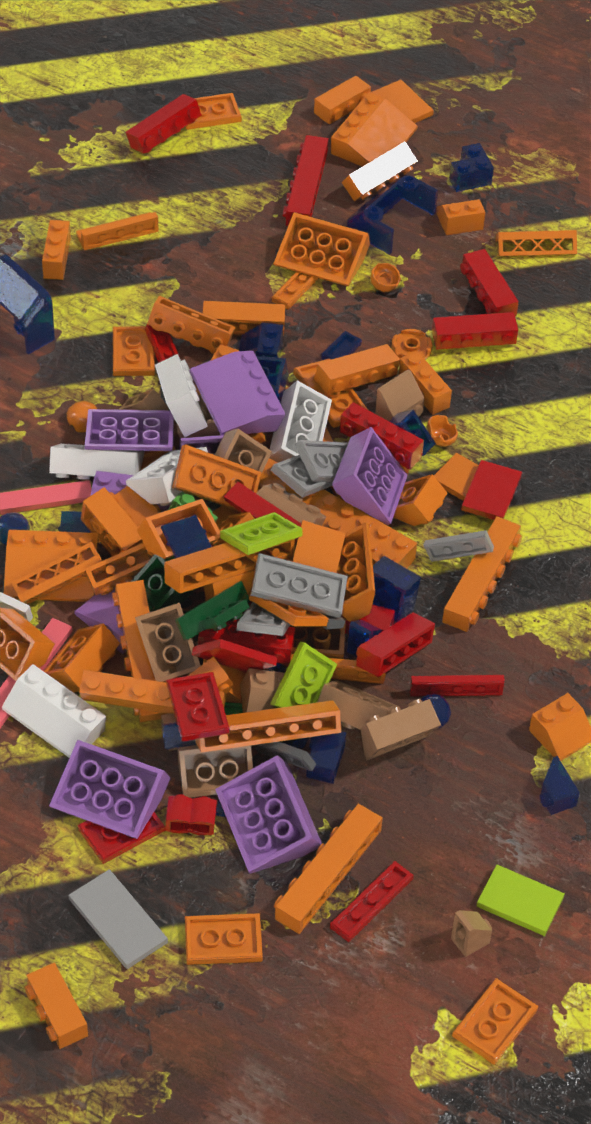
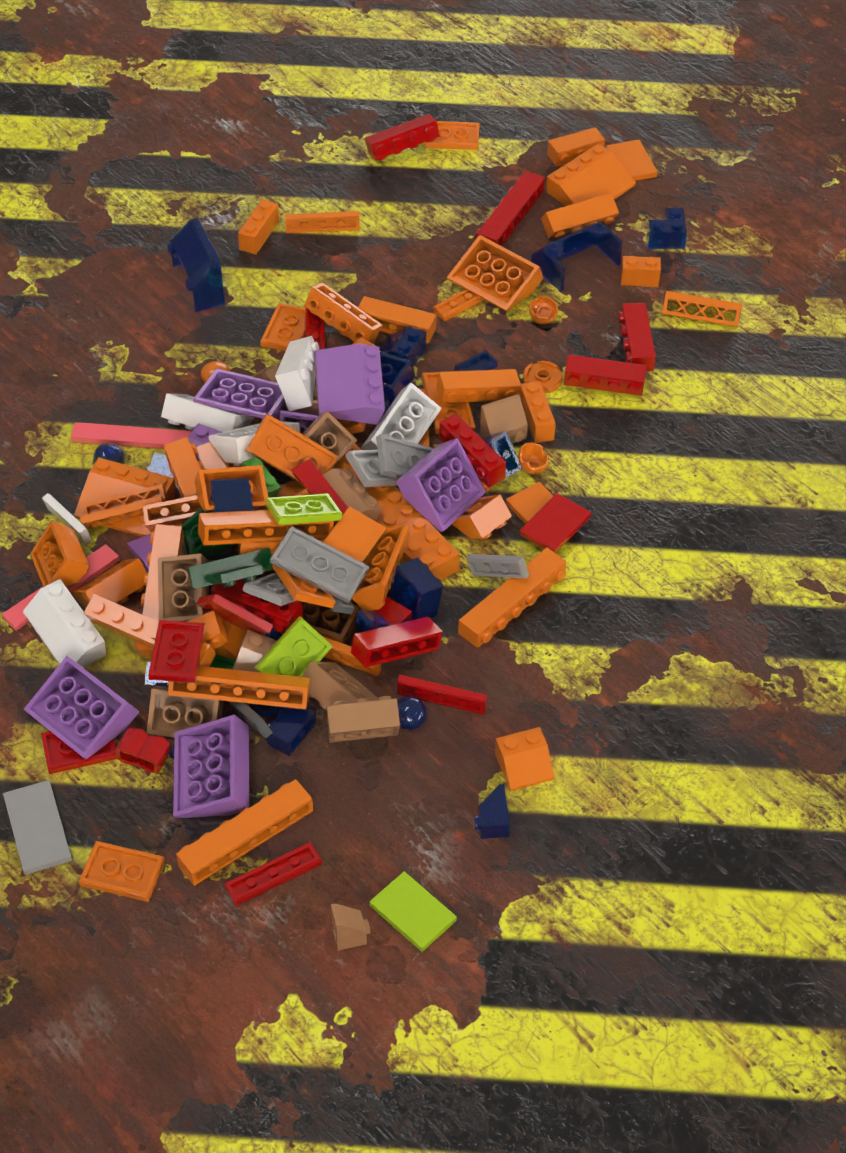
camera: 20 degrees right, 0 degrees up
orange tile [452,978,538,1065] -> none

